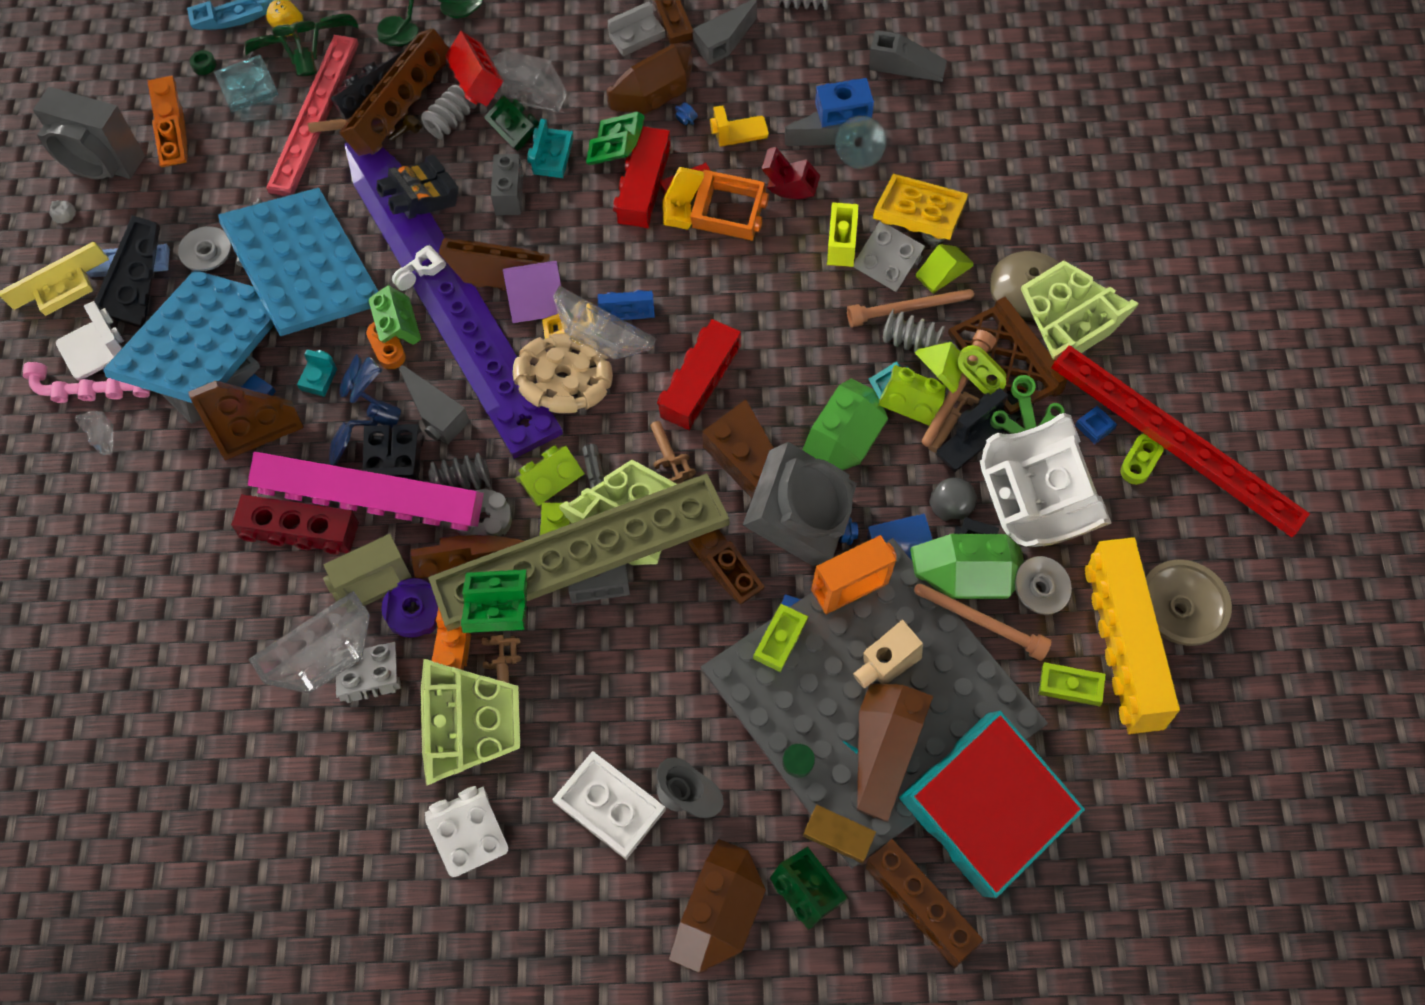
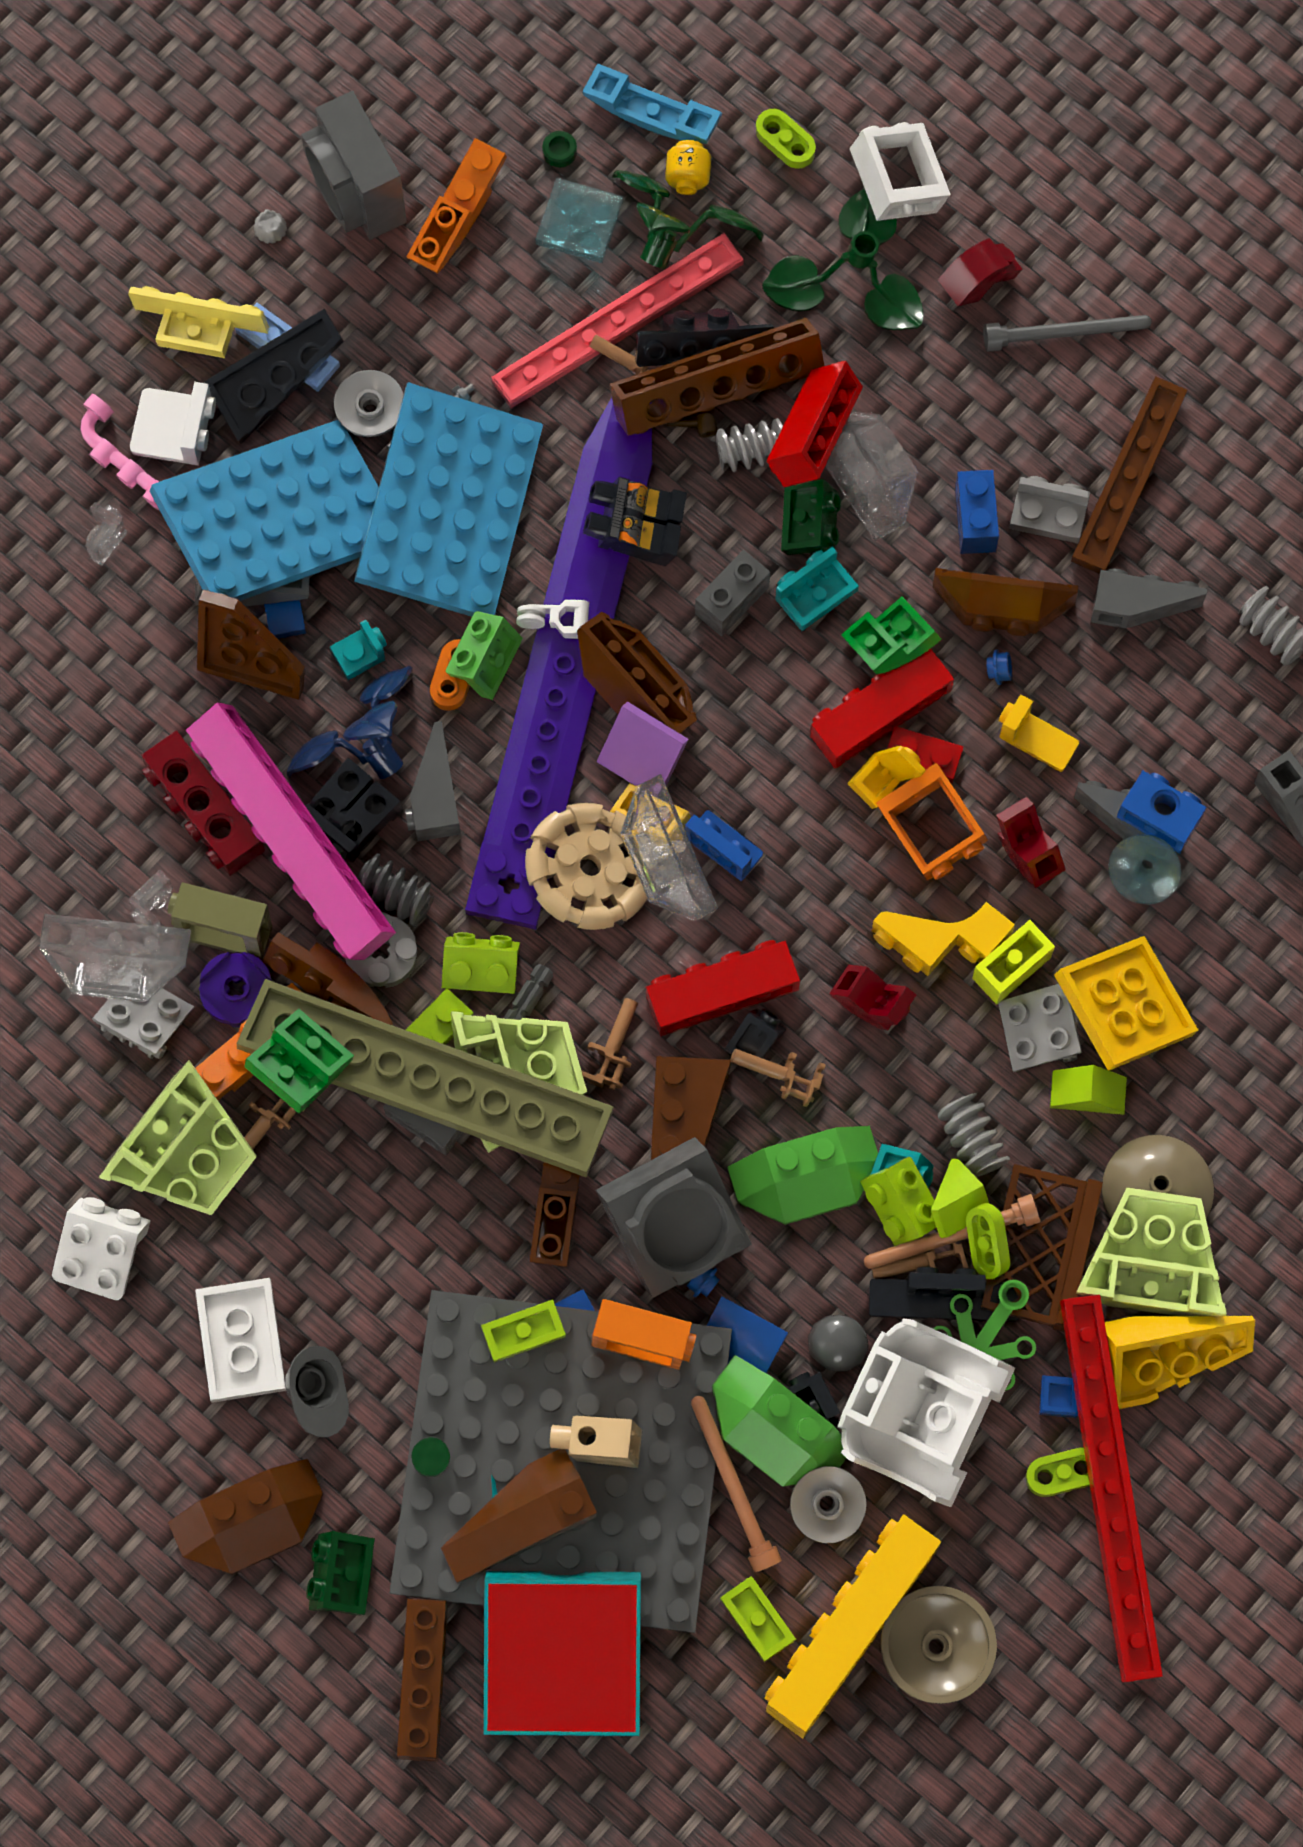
camera: 40 degrees right, 10 degrees up
pearl gold tile [803,804,876,864] -> none
nougat piece [847,289,974,328] -> none
none -> clear bracket [128,869,173,933]
none -> black bracket [725,1009,786,1059]
none -> medium nougat piece [730,1049,825,1107]
none -> dark red brick [829,964,916,1031]
none -> yellow arch [872,902,1015,976]
none -> blue brick [955,470,999,554]
none -> yellow wedge [1105,1316,1255,1409]

